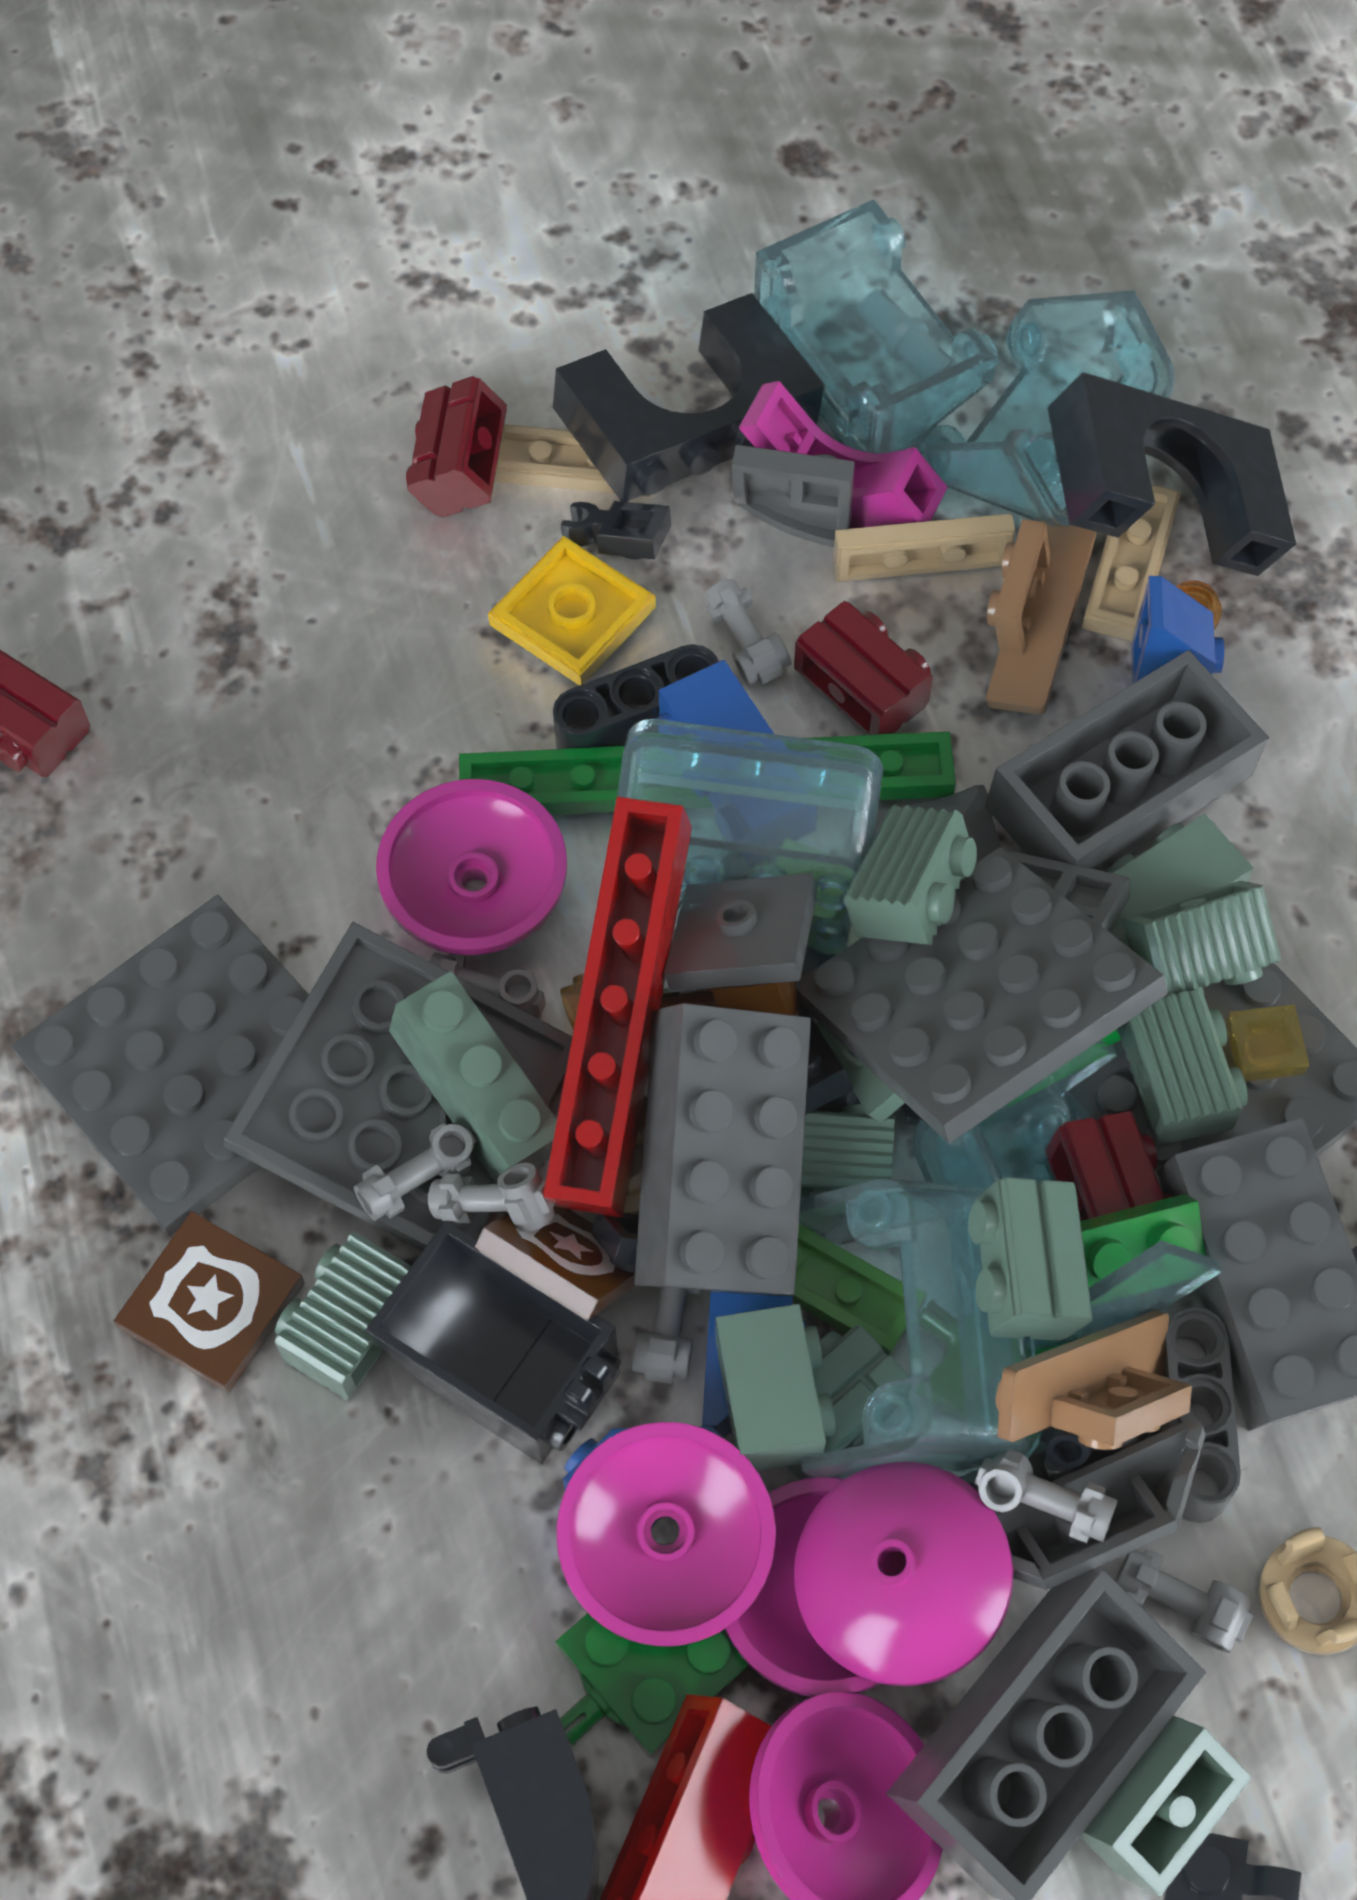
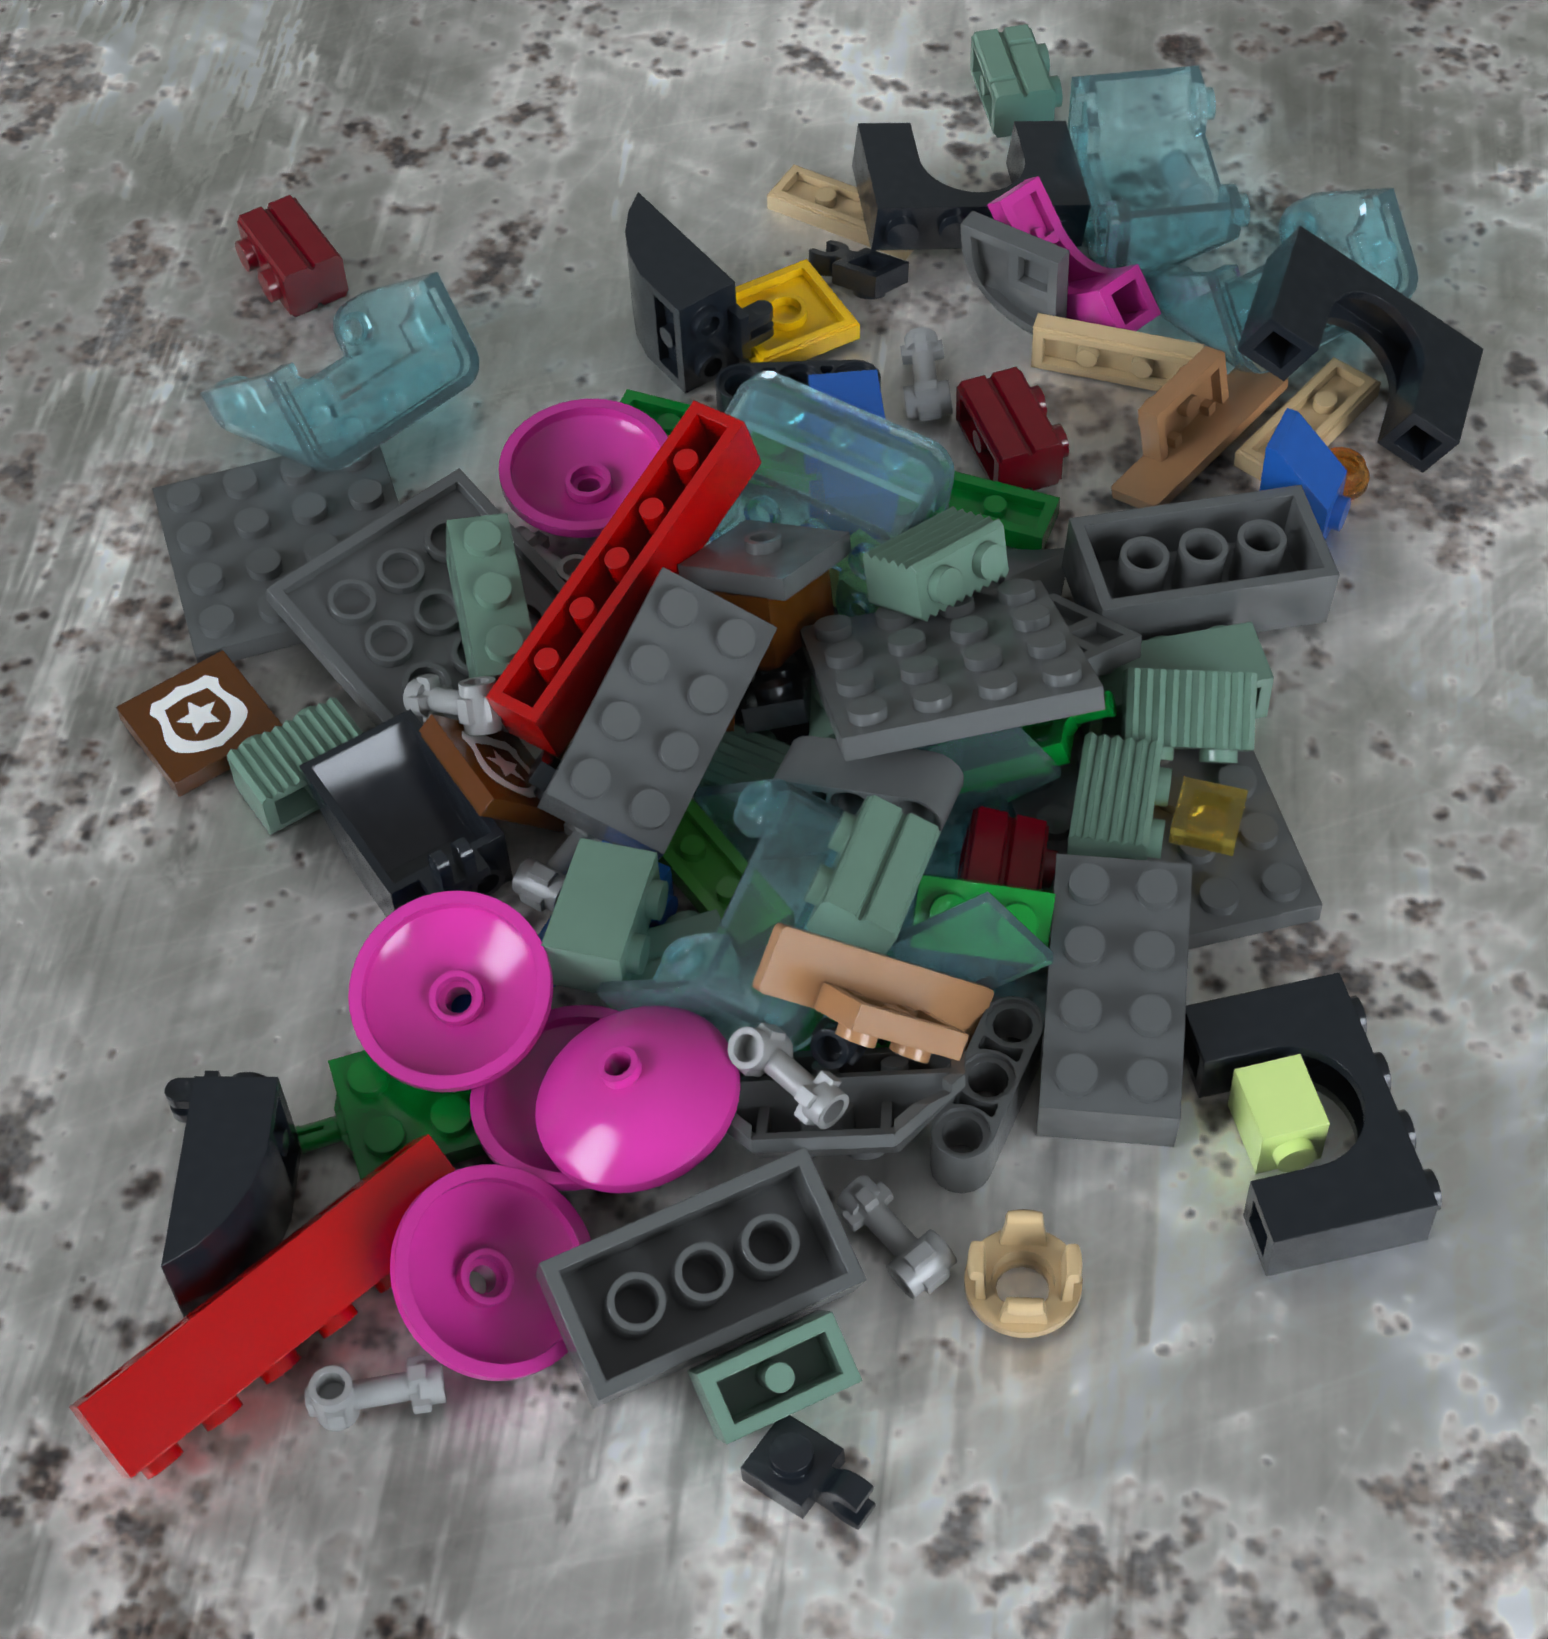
camera: 25 degrees right, 10 degrees down
light grey bar [354,1123,477,1221] -> none
dark red brick [406,376,507,518] -> none
none -> clear light blue windscreen [200,272,479,472]
none -> black piece [625,192,774,394]
none -> dark grey beam [767,736,964,832]
none -> sand green brick [970,24,1063,138]

